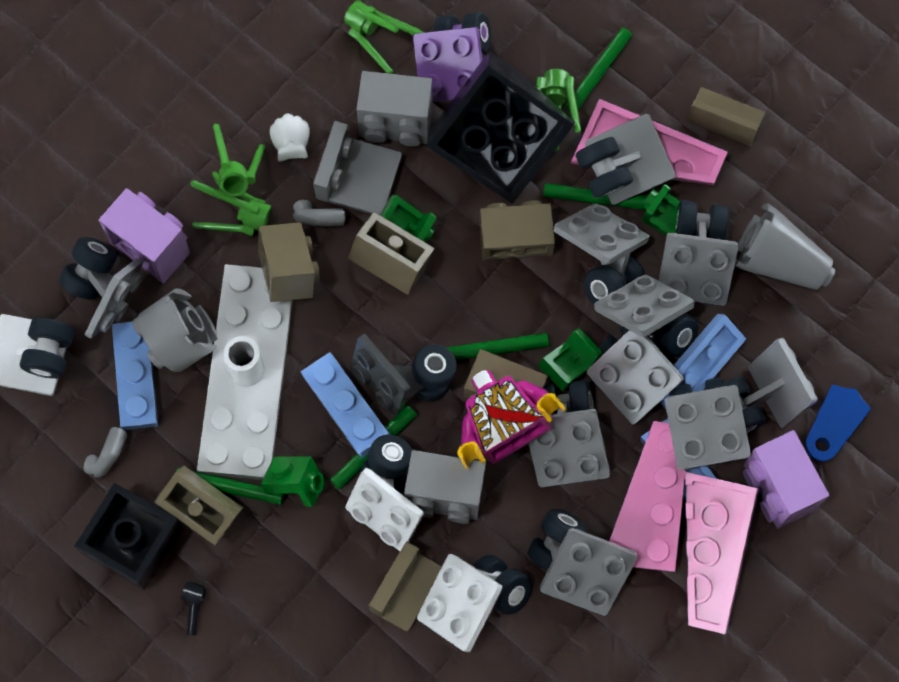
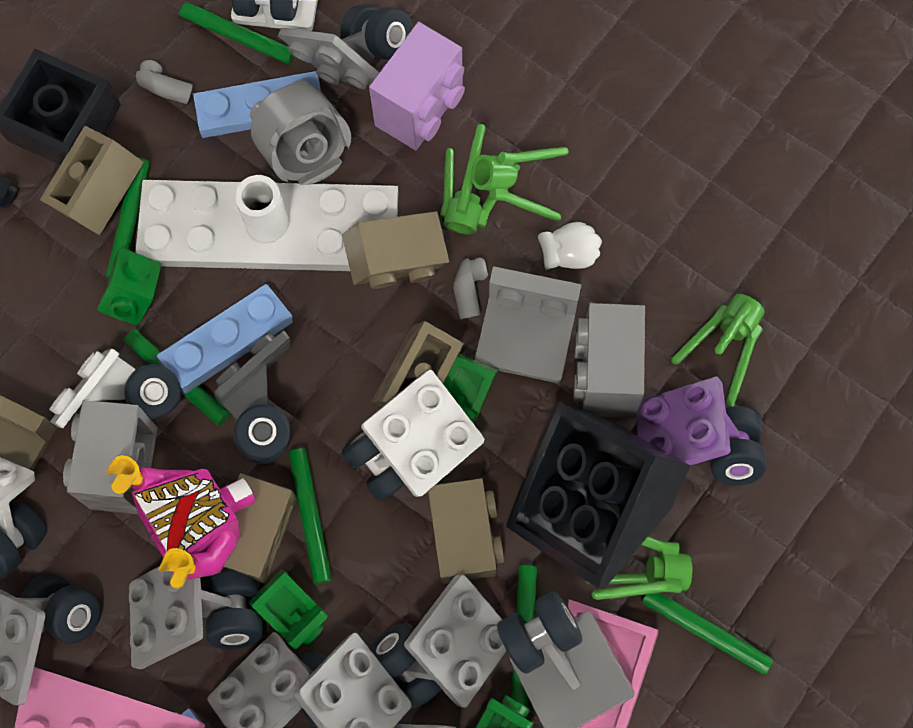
camera: 90 degrees right, 0 degrees up
none -> green bar [180,2,295,65]
none -> white plate [341,370,484,500]

